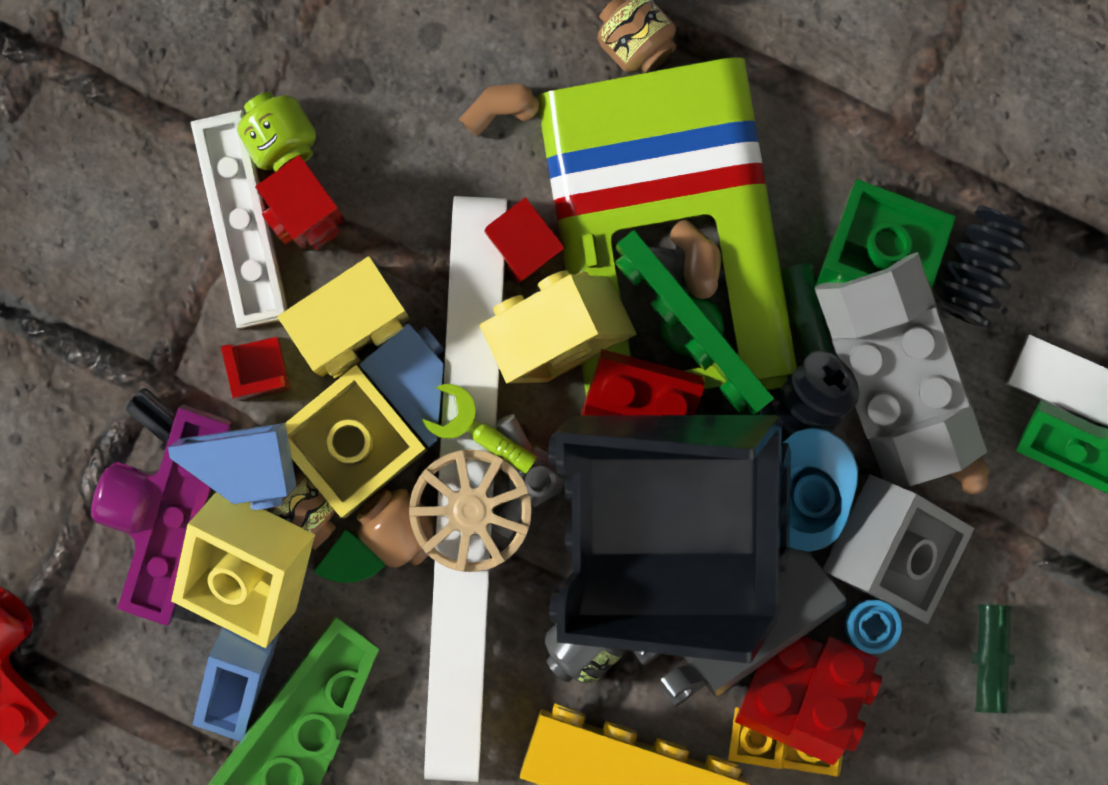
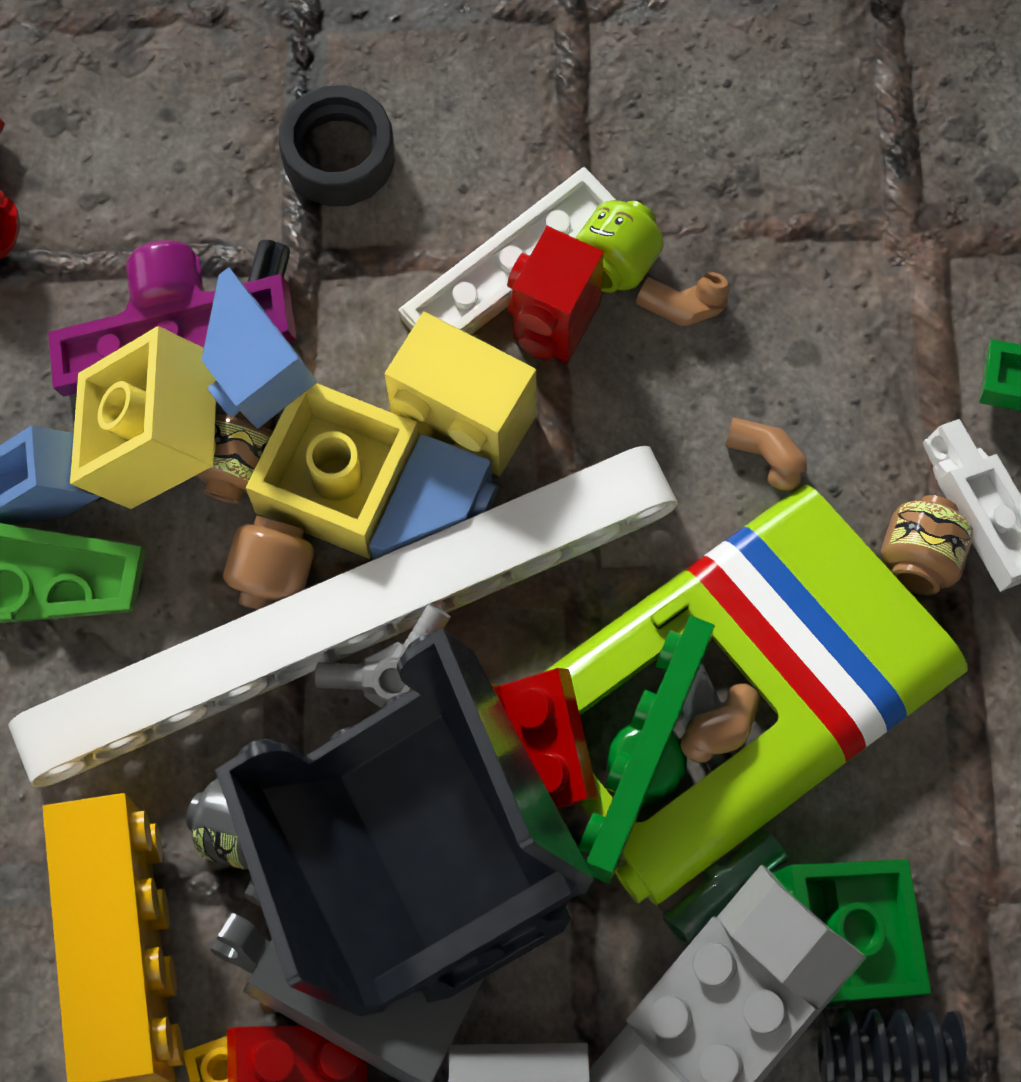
camera: 65 degrees right, 15 degrees down
red panel [221,336,291,401] -> none
green tile [314,529,386,583] -> none
tan wheel [409,450,531,572] -> none
lime piece [422,384,537,474] -> none
light yellow brick [479,270,636,383] -> none
red panel [484,197,564,285] -> none
black piece [760,351,860,443] -> none
dark azure piece [783,427,858,552] -> none
none -> black tyre [279,85,394,207]
none -> medium nougat arm [636,272,730,326]

